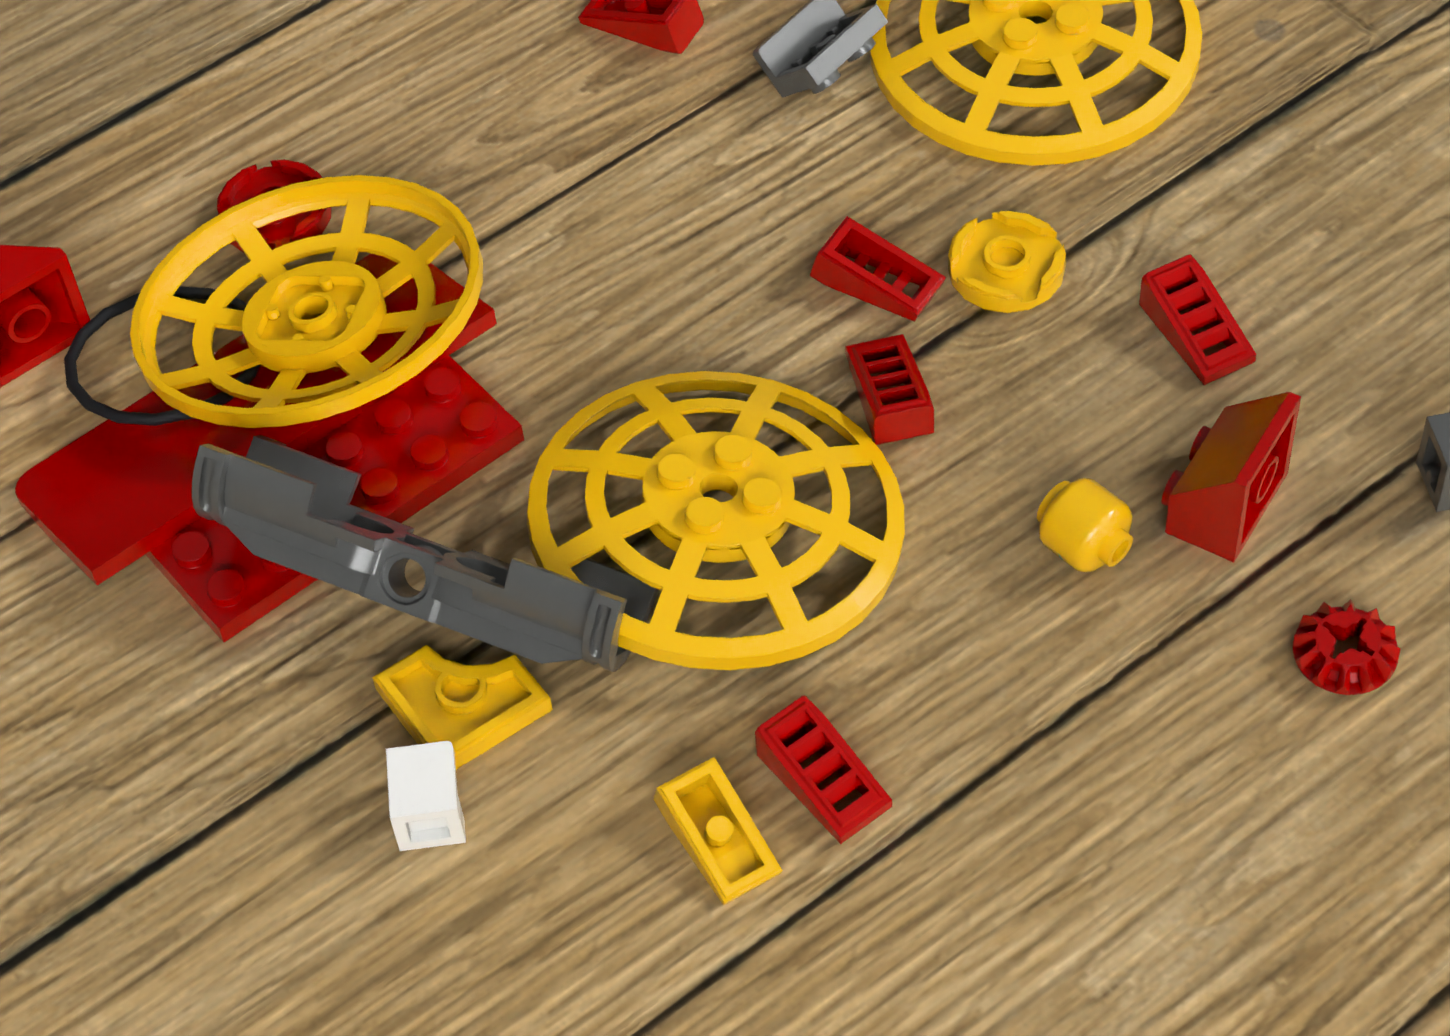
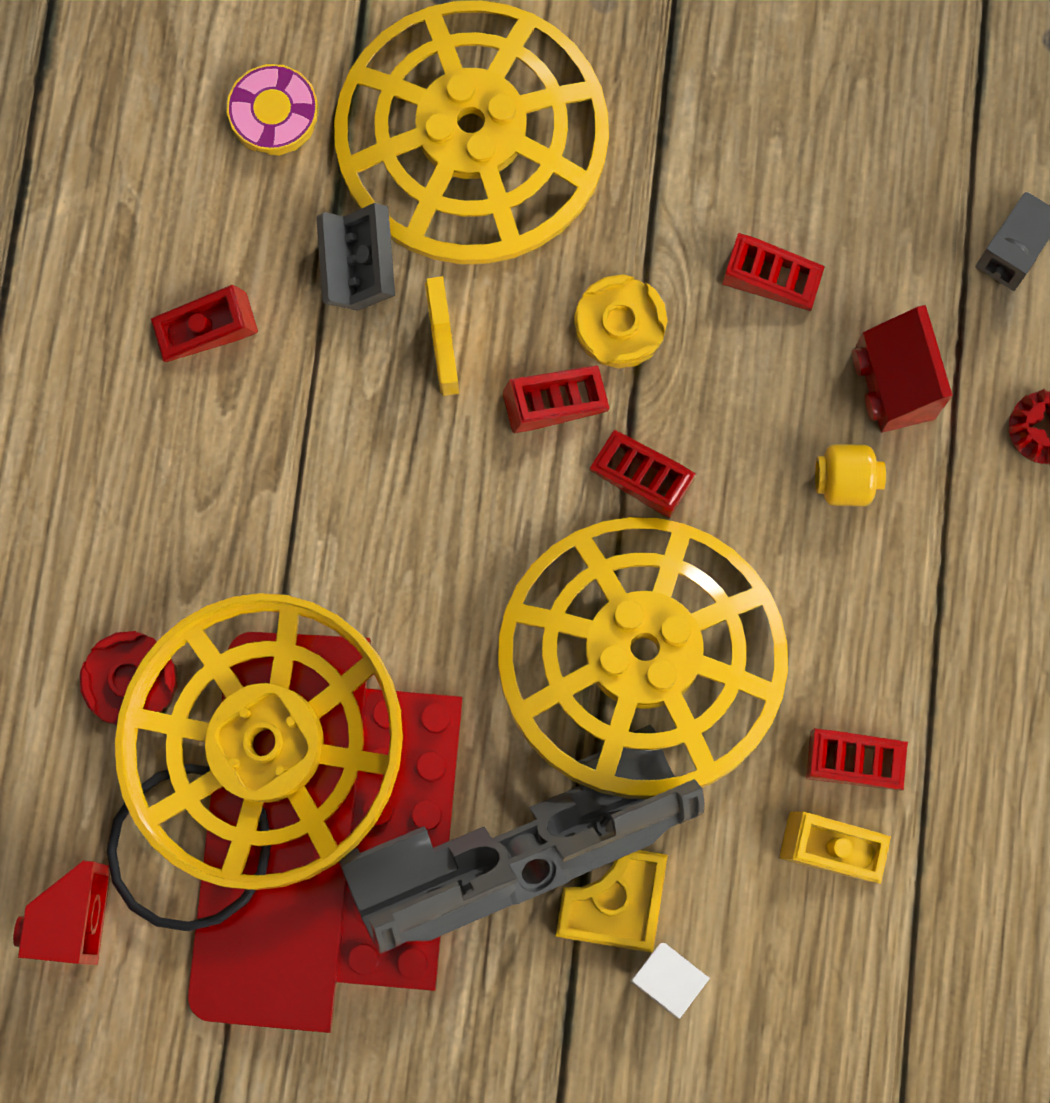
camera: 50 degrees left, 25 degrees up
none -> yellow tile [425,276,459,396]

